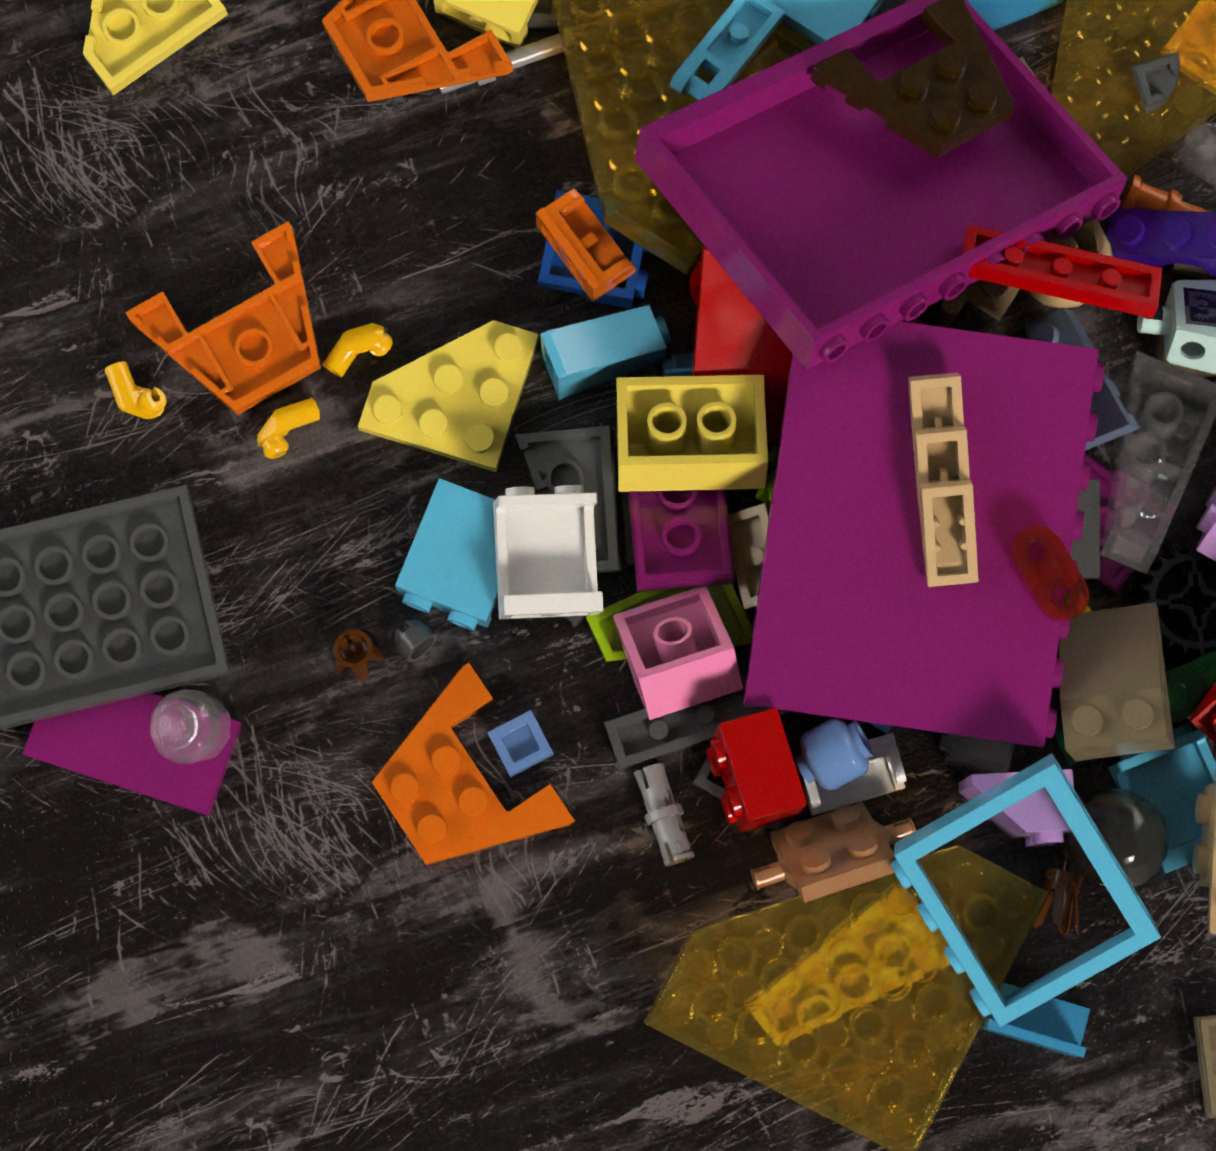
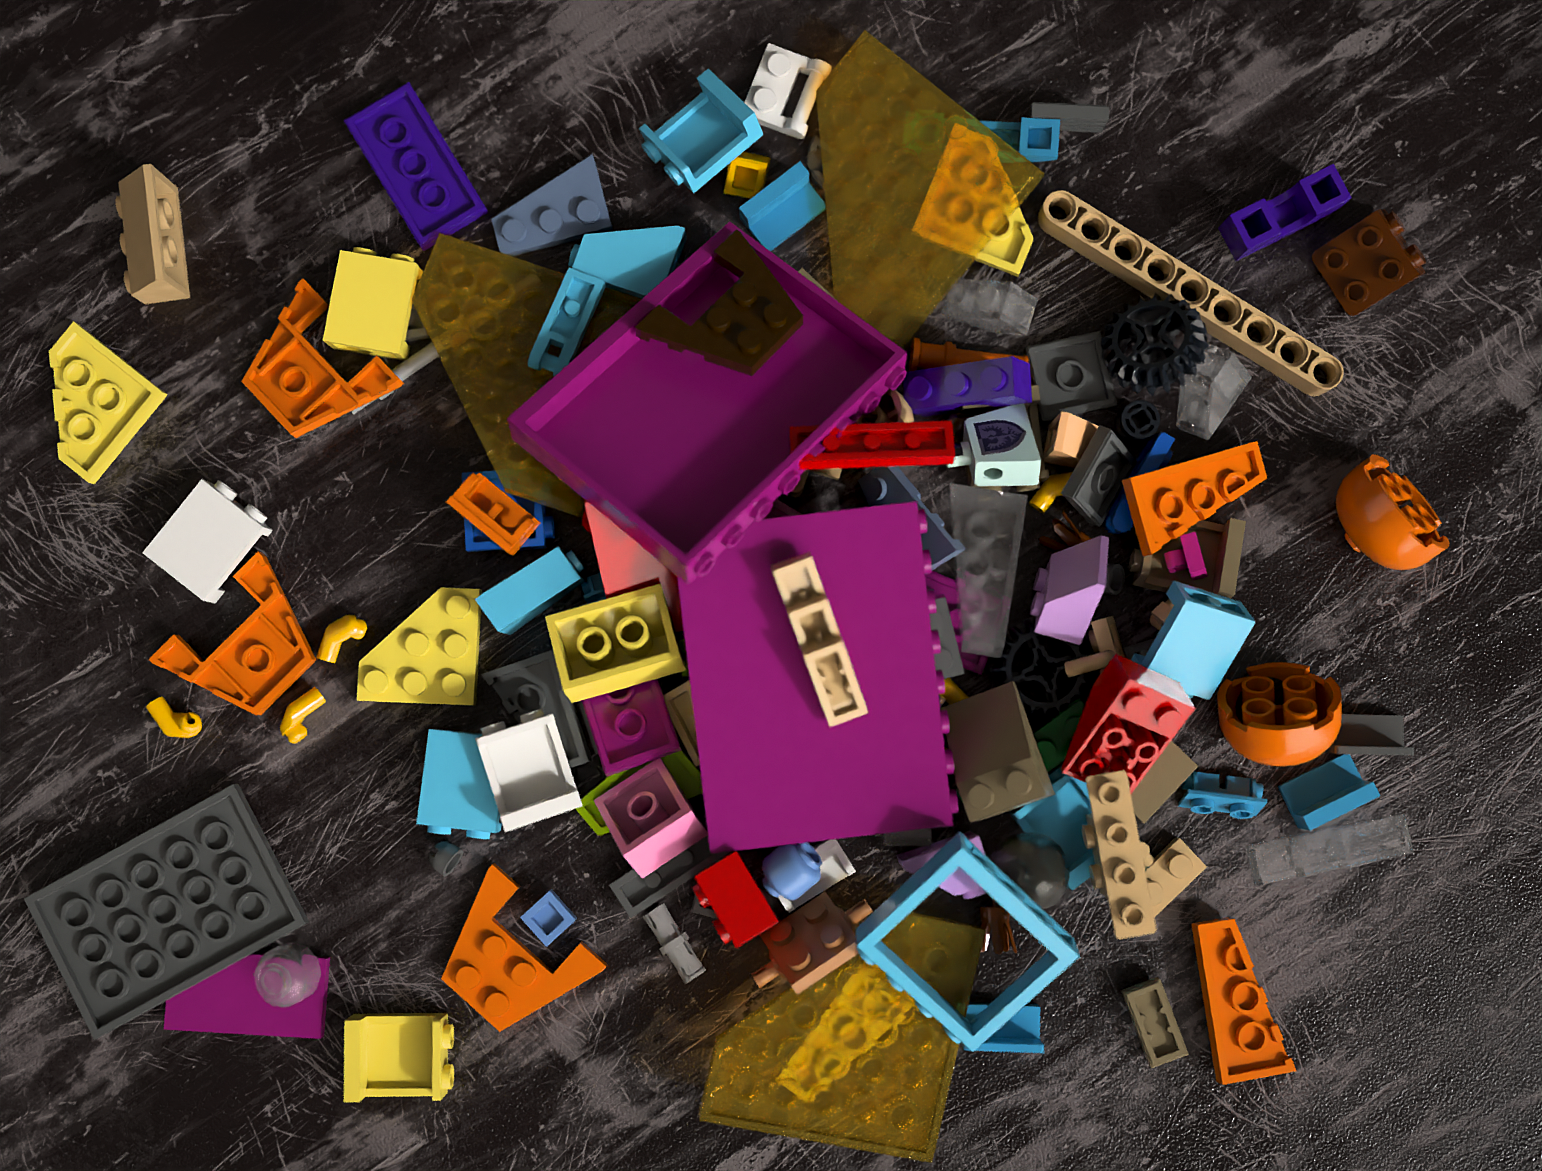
camera: 10 degrees left, 5 degrees up
reddish brown piece [334,629,384,681] -> none
clear red plate [1010,525,1089,621] -> none
dark grey tile [1131,52,1180,115] -> none
none -> white panel [142,479,273,603]
none -> light yellow panel [344,1013,454,1102]

